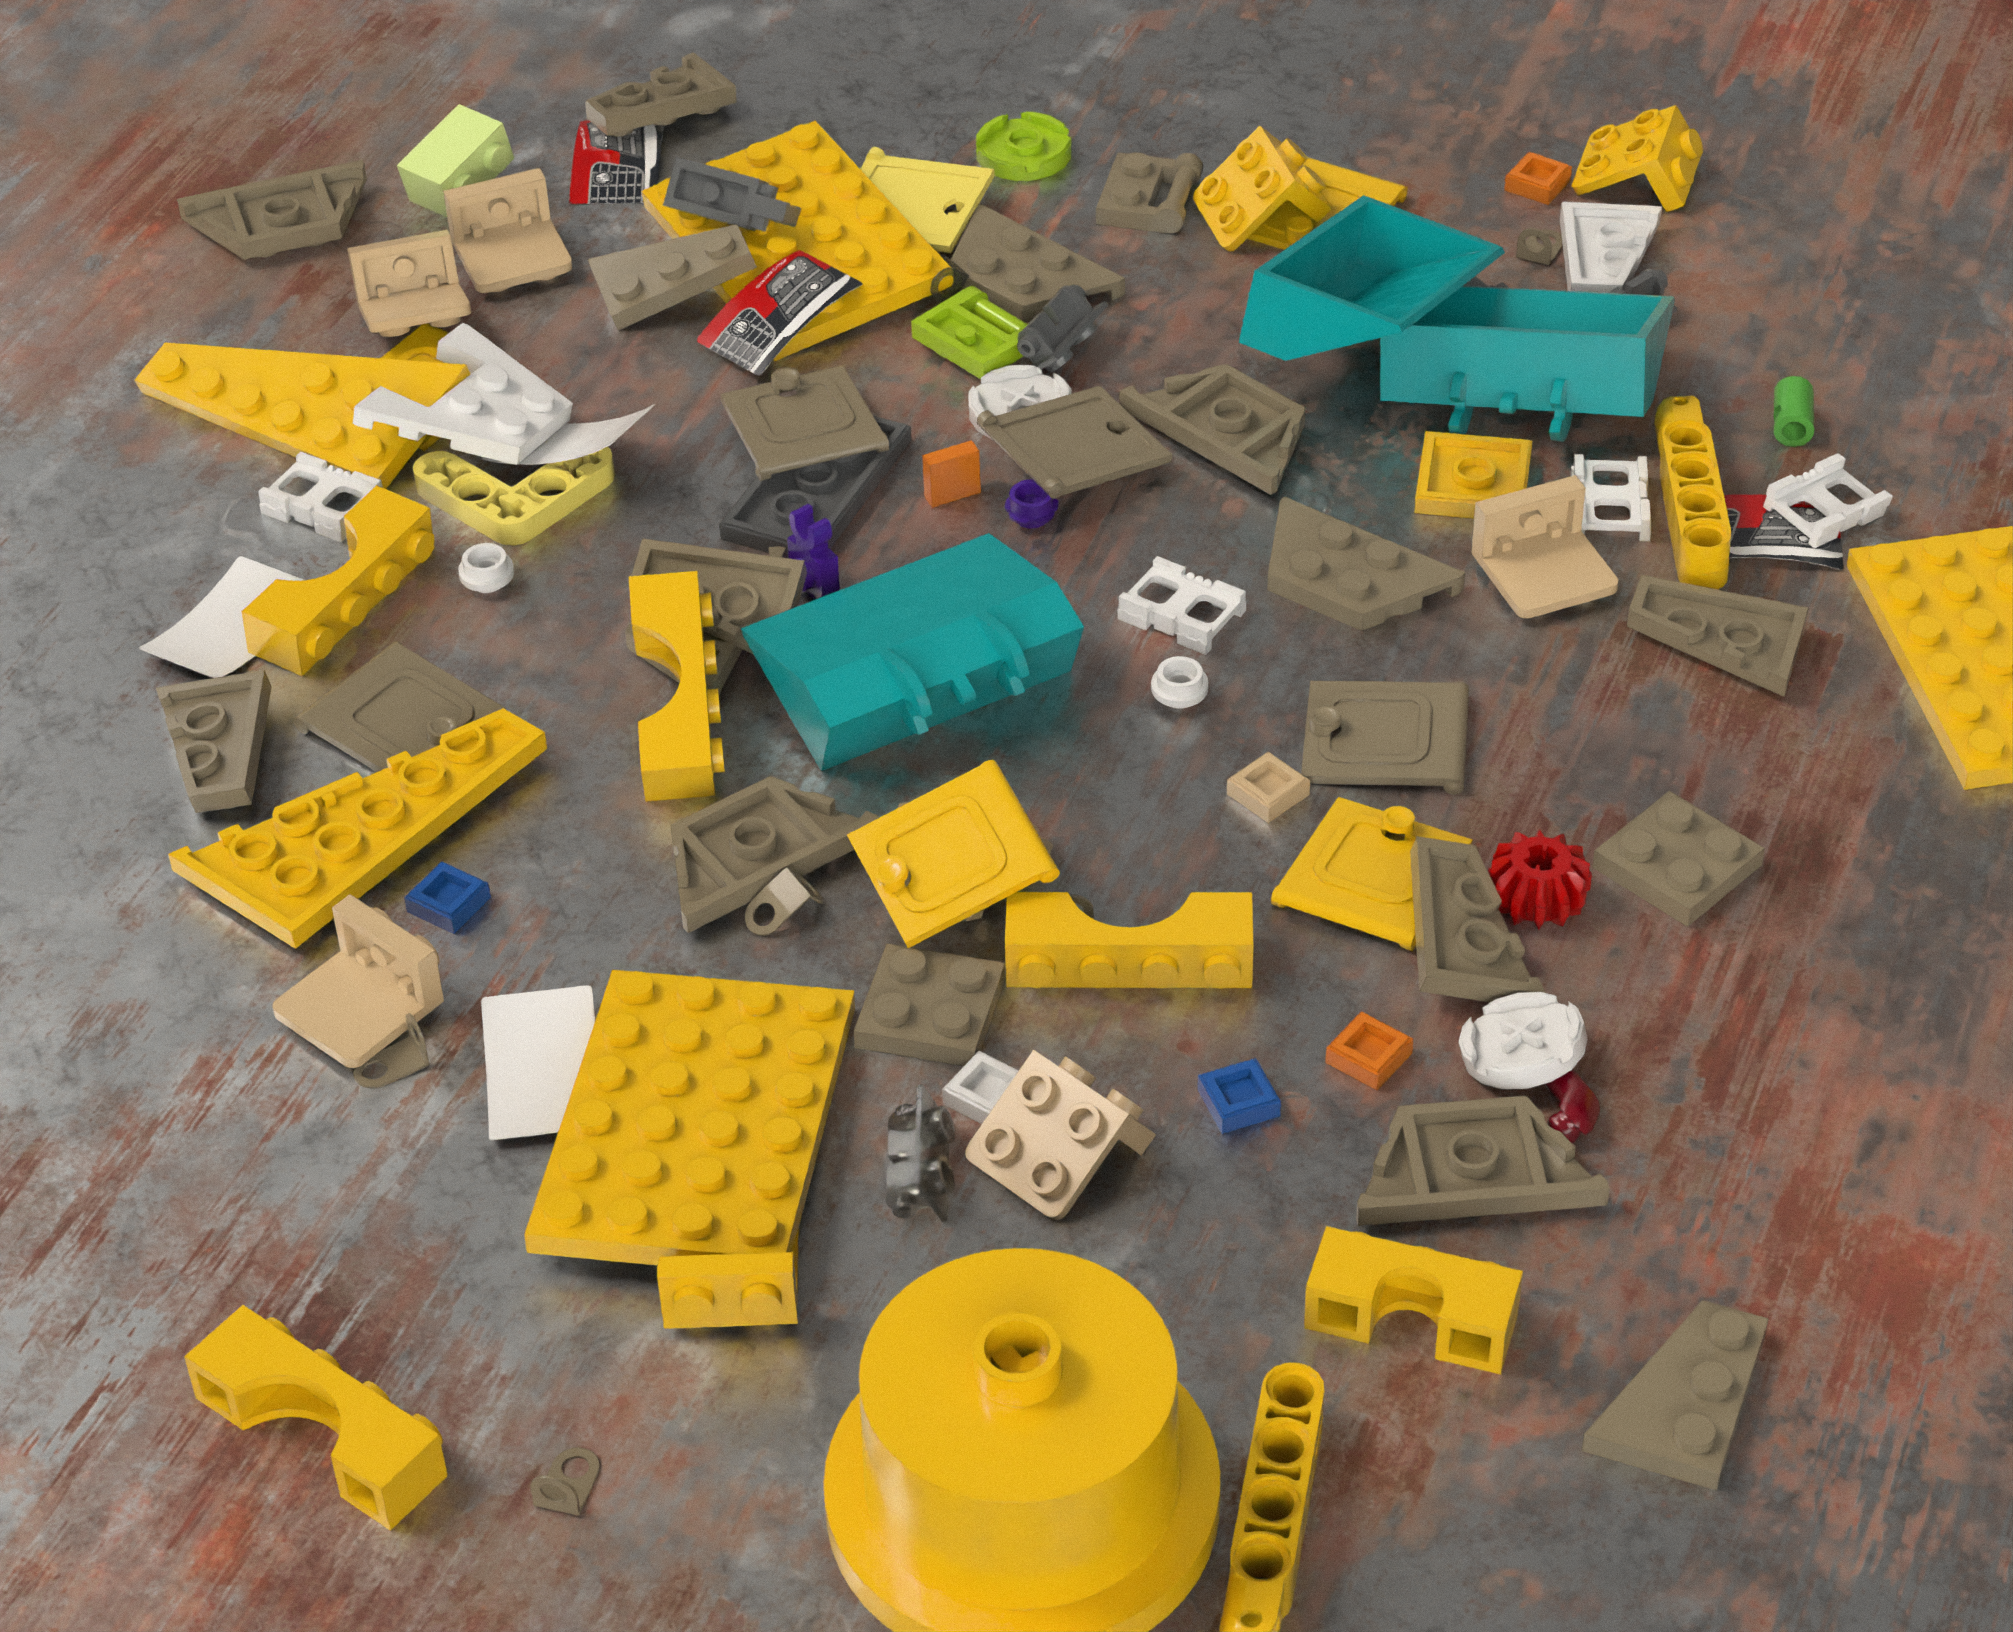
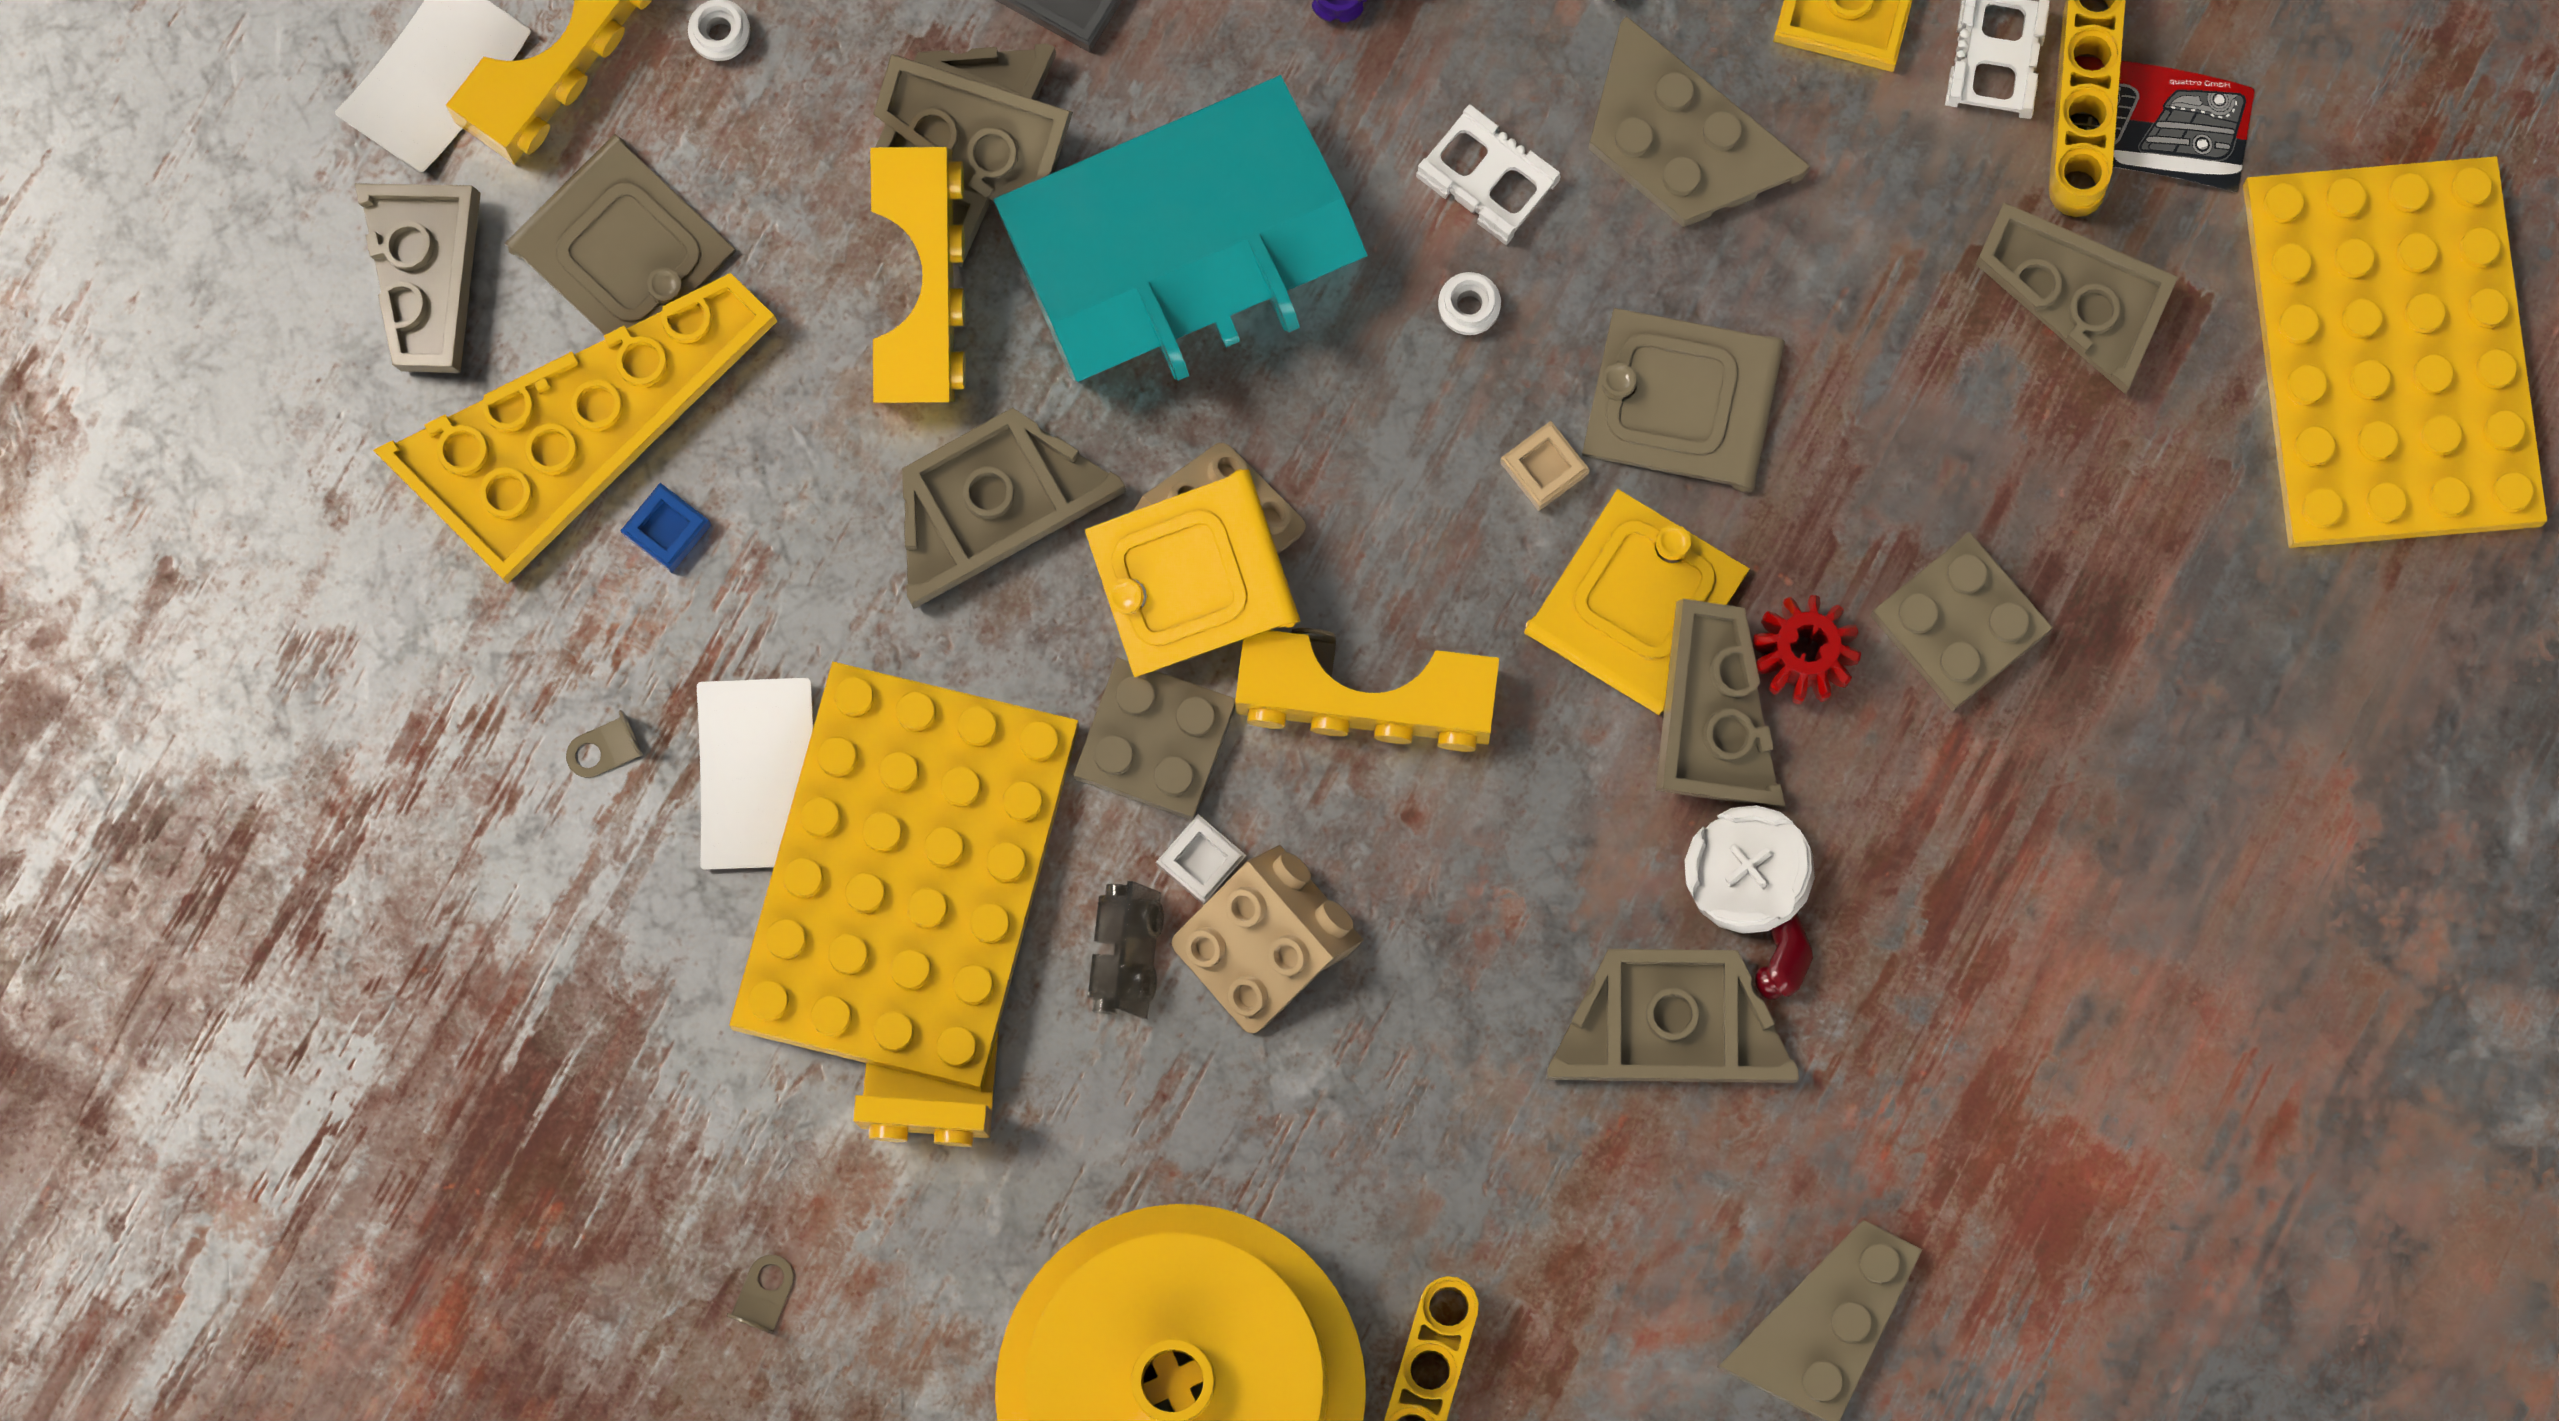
camera: 10 degrees right, 35 degrees up
yellow arch [184,1305,448,1531] -> none
tan bracket [272,894,444,1068] -> none
dark tan piece [745,867,825,936] -> none
dark purple plate [787,503,840,600] -> none
blue tile [1197,1058,1281,1134] -> none
yellow arch [1304,1226,1523,1375] -> none
orange tile [1325,1011,1414,1091] -> none
tan bracket [1471,475,1618,618] -> none
white piece [1763,453,1893,549] -> none

